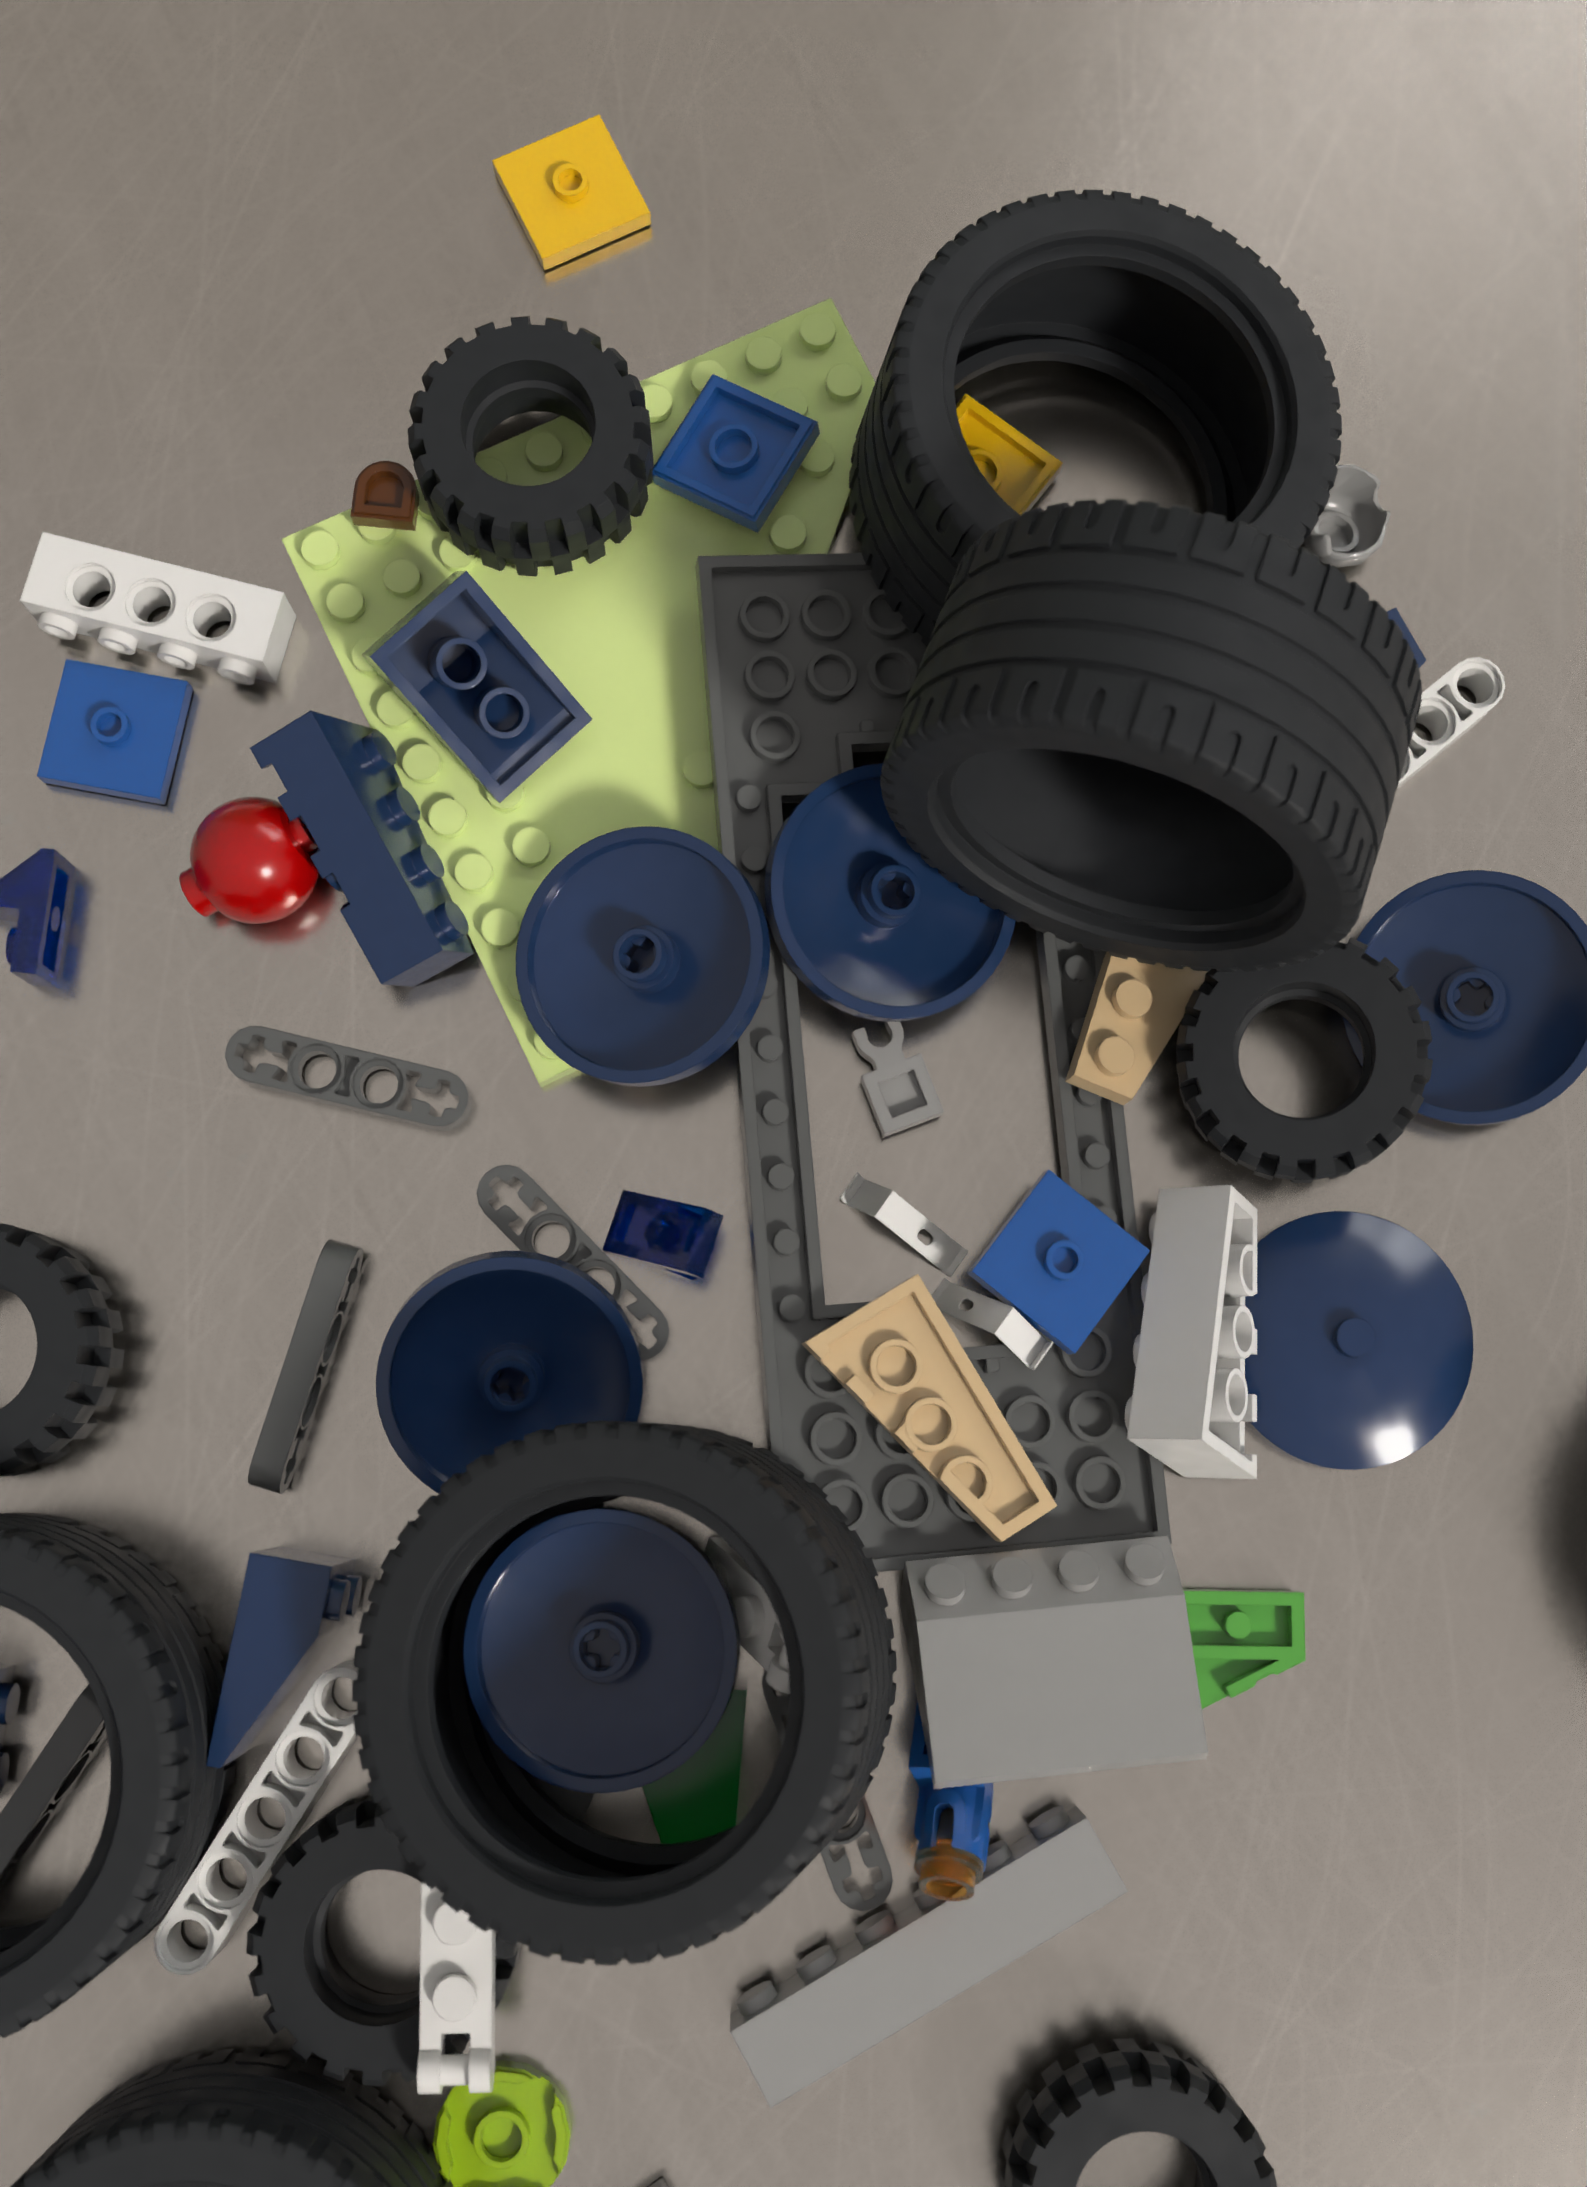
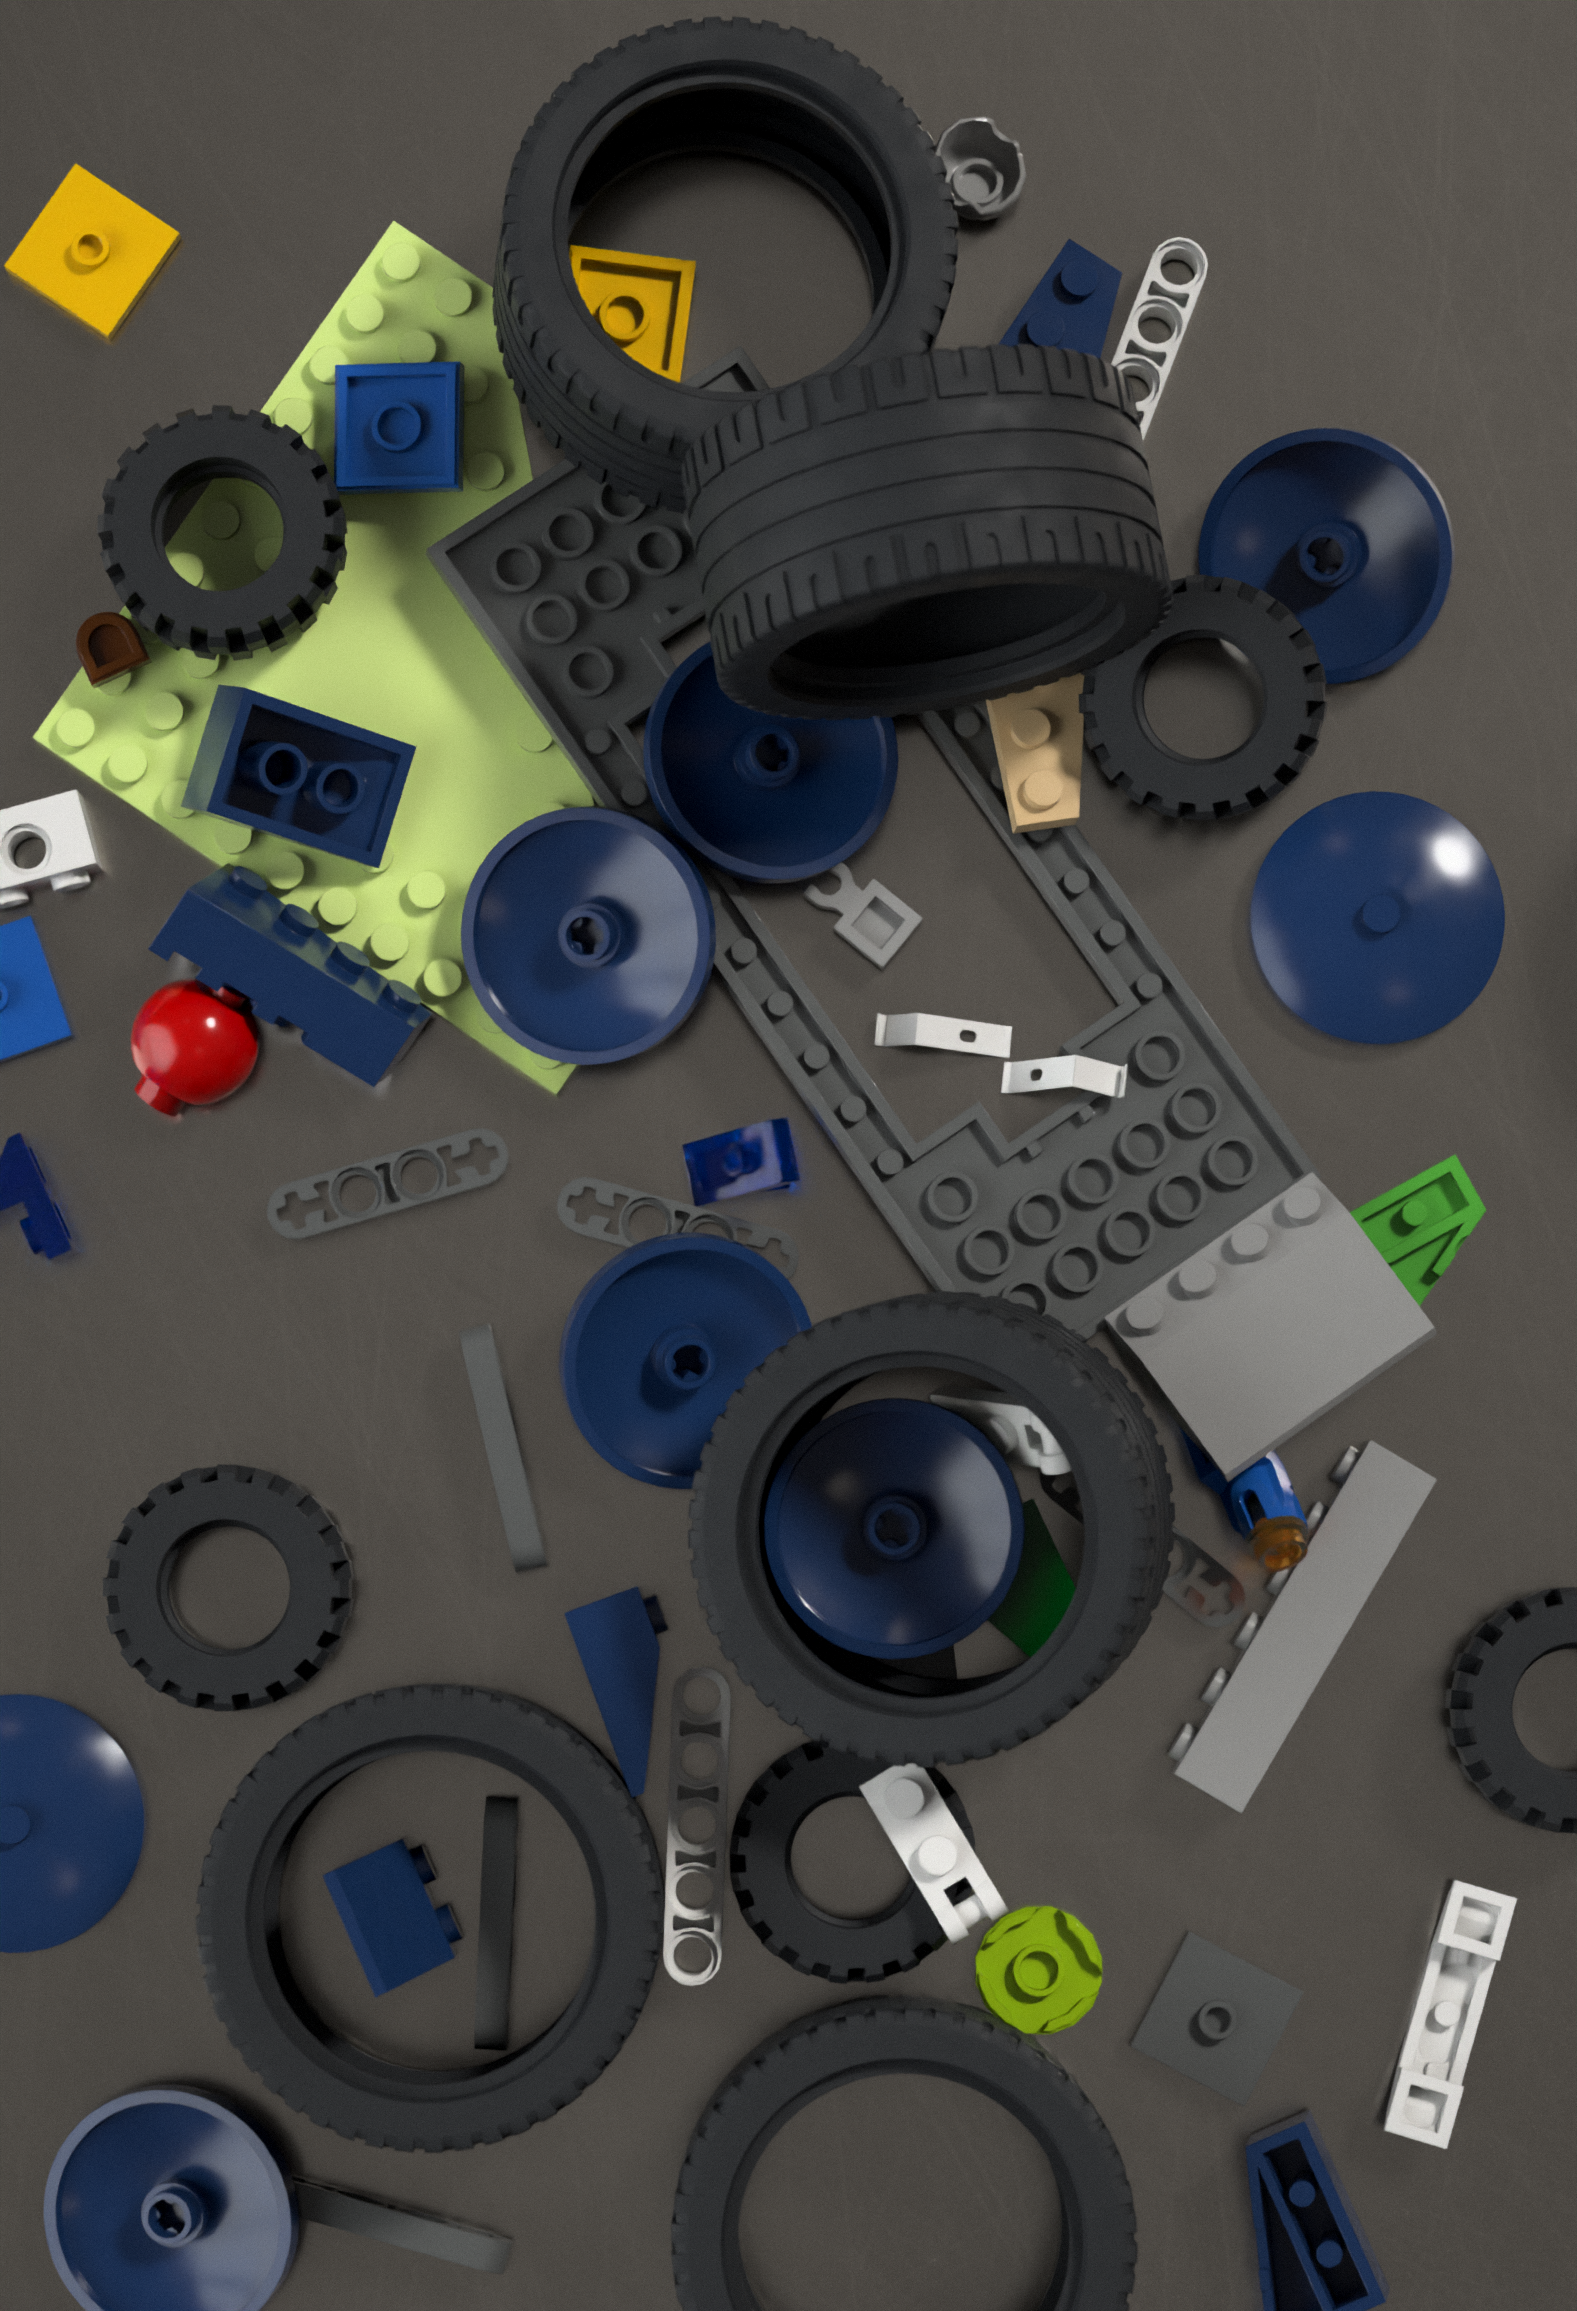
camera: 25 degrees left, 5 degrees up
tan wing [802,1274,1057,1542] -> none
blue plate [967,1169,1150,1355] -> none
white wedge [1125,1185,1258,1479] -> none

